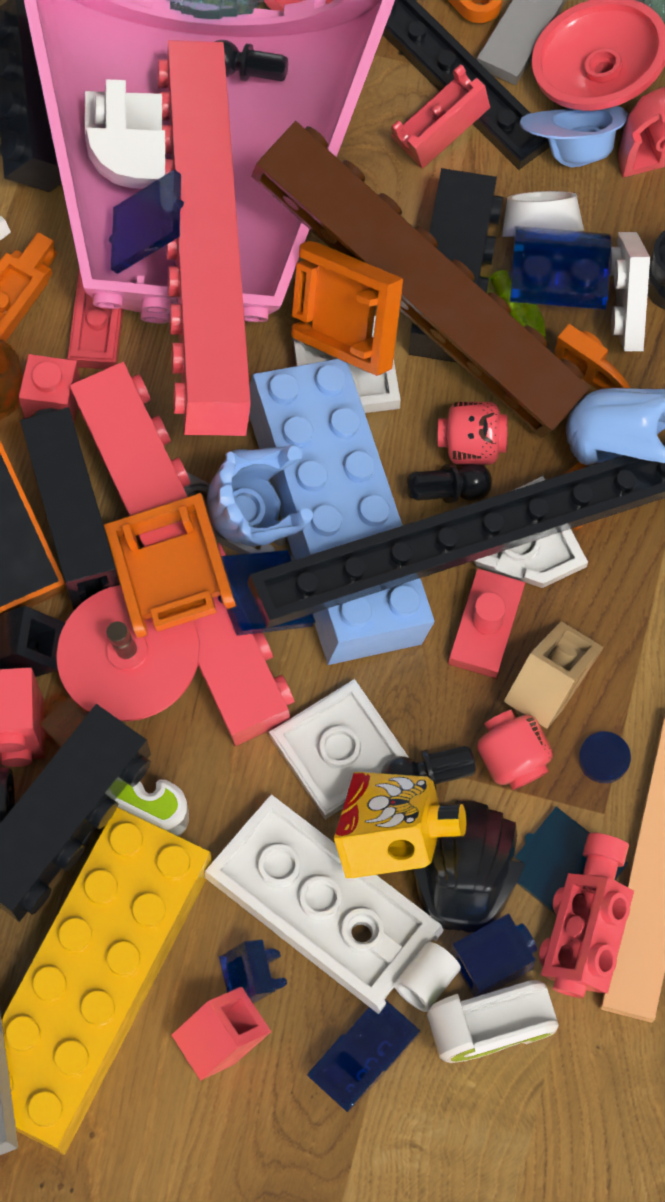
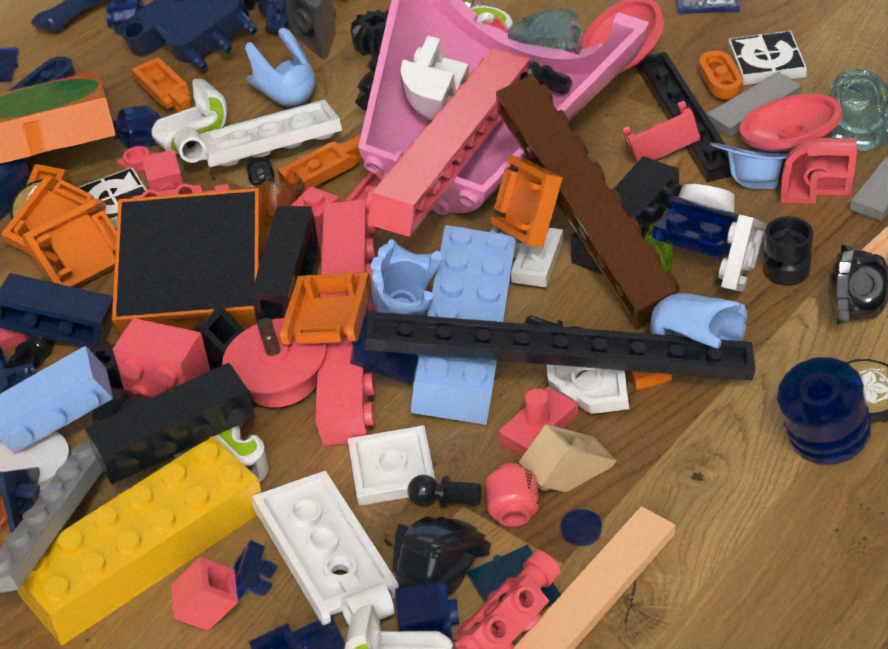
camera: 30 degrees right, 25 degrees down
clear blue piece [109,169,184,274] -> none
yellow torso [334,772,466,878] -> none
coral head [438,402,508,465] -> none
orange plate [554,324,631,390] -> none

